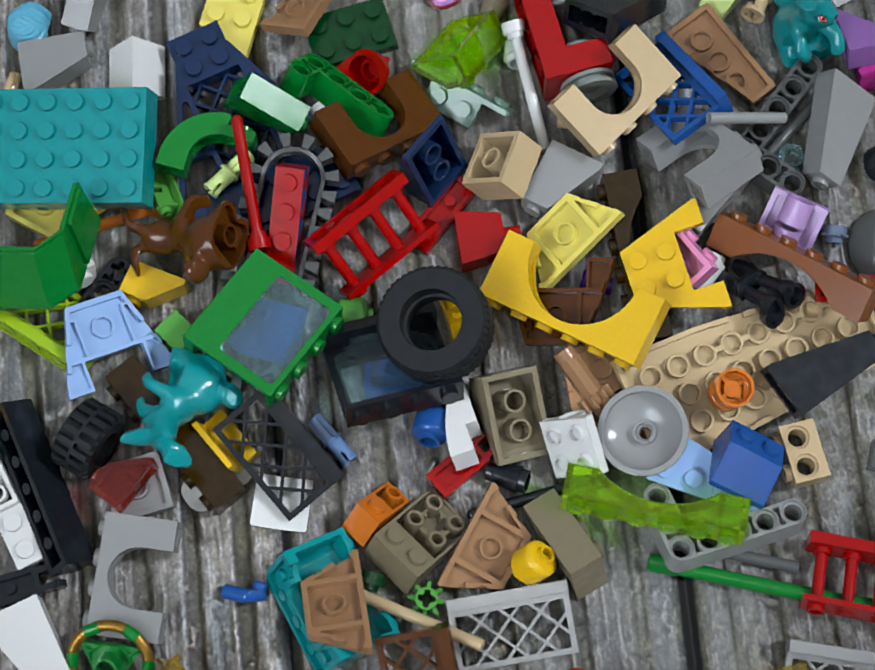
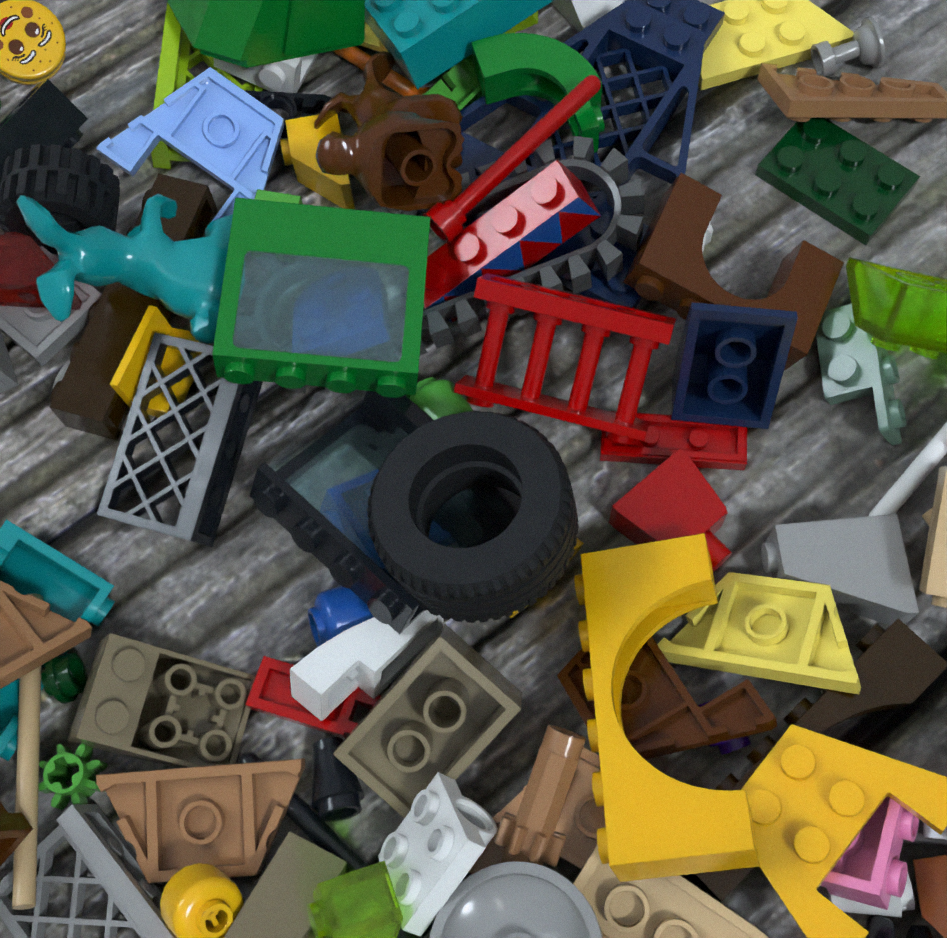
camera: 60 degrees right, 5 degrees down
yellowish green axle [203,150,255,198] -> none
slope [223,72,311,135] -> none
white sticker [250,473,314,532] -> none
green beam [279,53,394,137] -> none
medium blue axle [308,413,358,468] -> none
red piece [337,48,390,95] -> none
orange slope [341,481,410,547] -> none
tan brick [461,131,542,200] -> none

